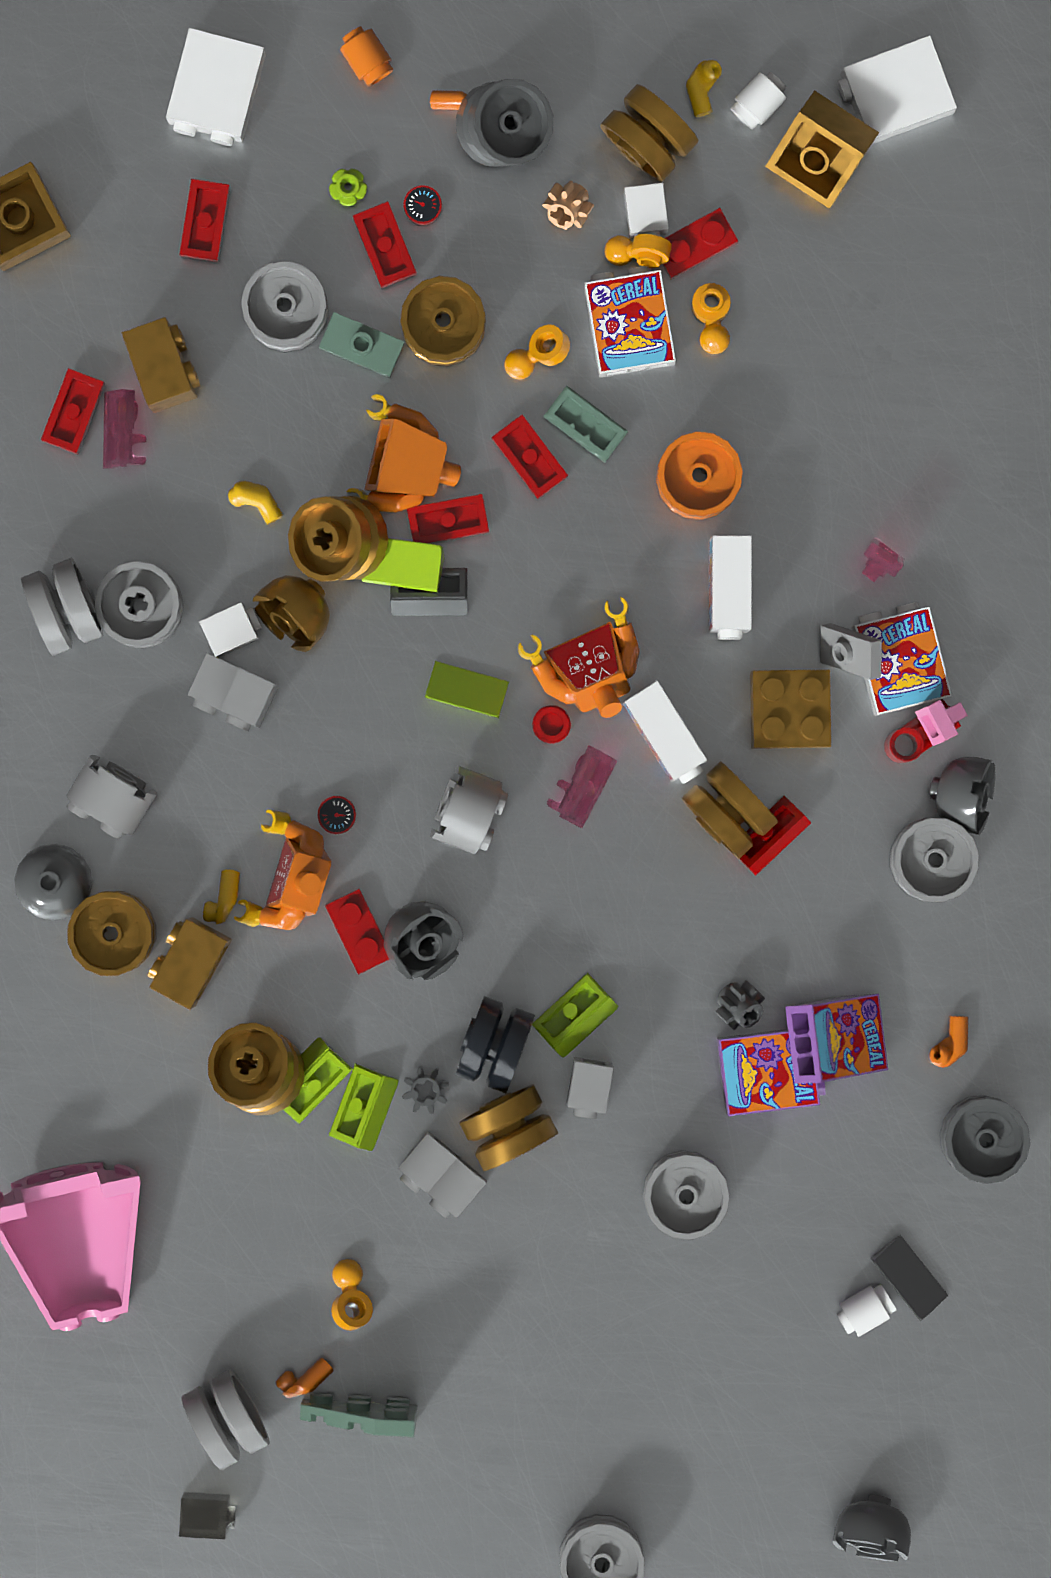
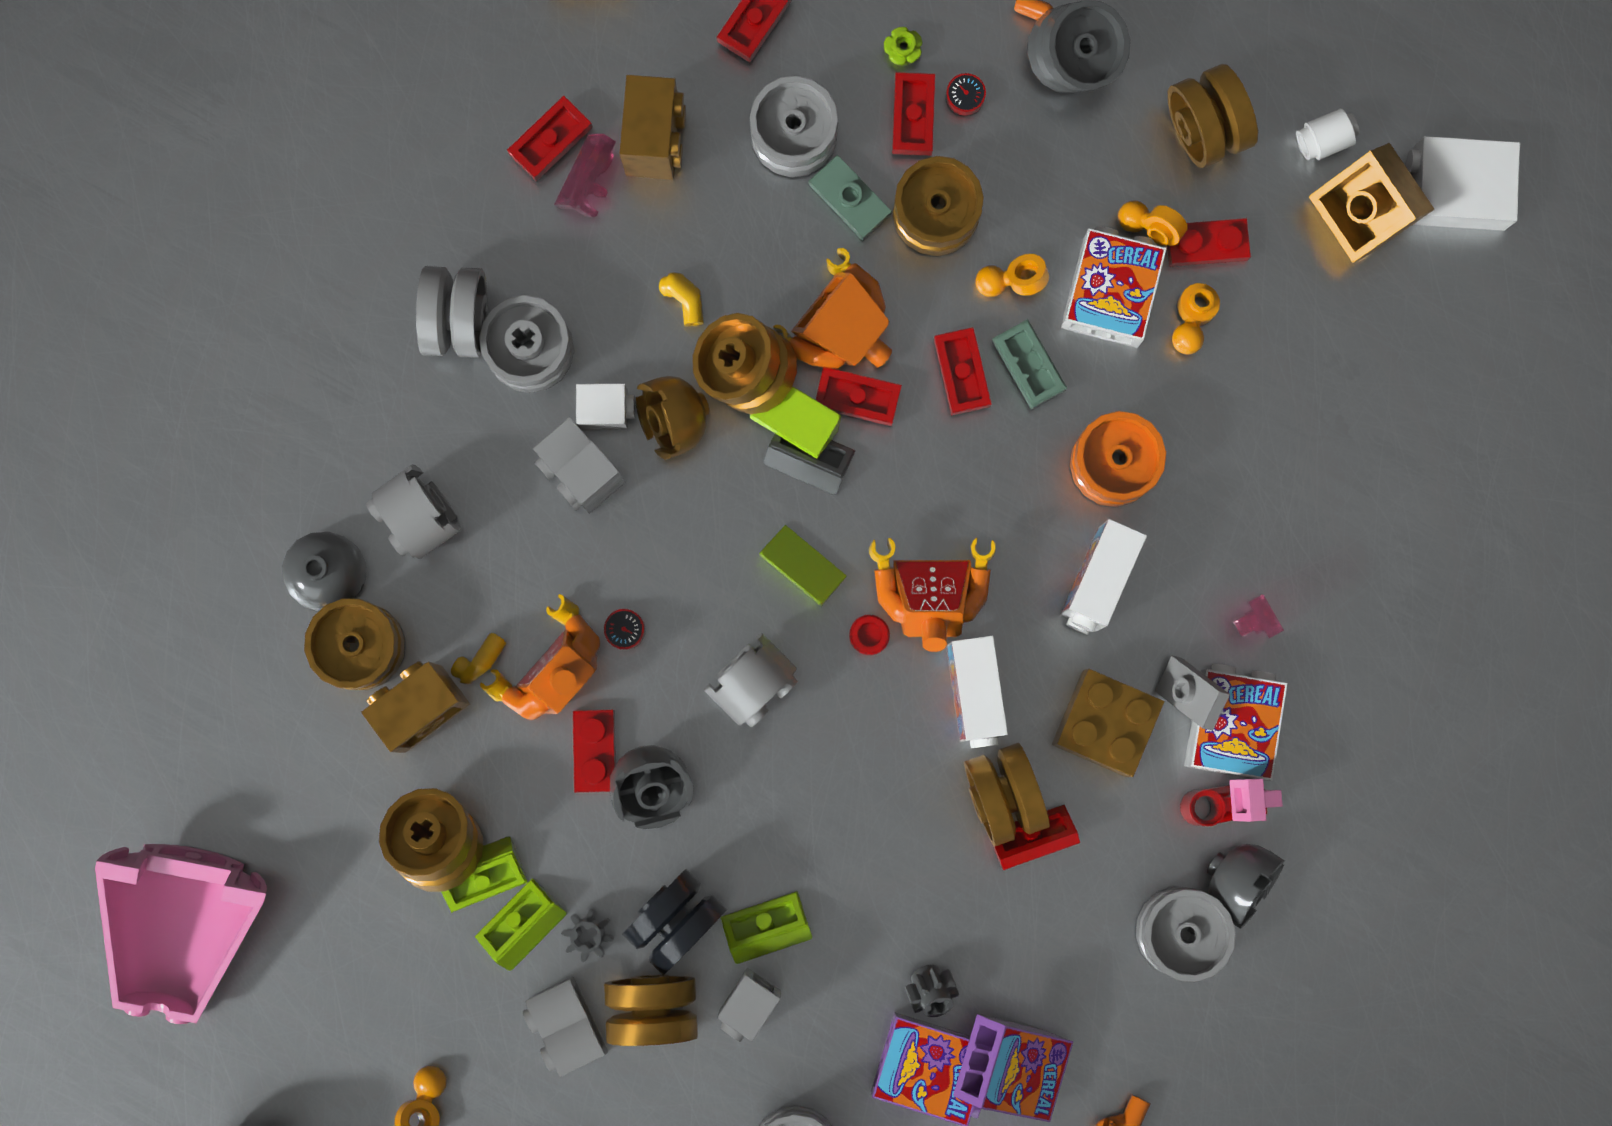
camera: 20 degrees right, 5 degrees down
light nougat gear [543,181,594,230] -> none
clear pink plate [547,745,617,828] -> none
white brick [624,183,669,239] -> none
yellow arm [686,60,722,118] -> none

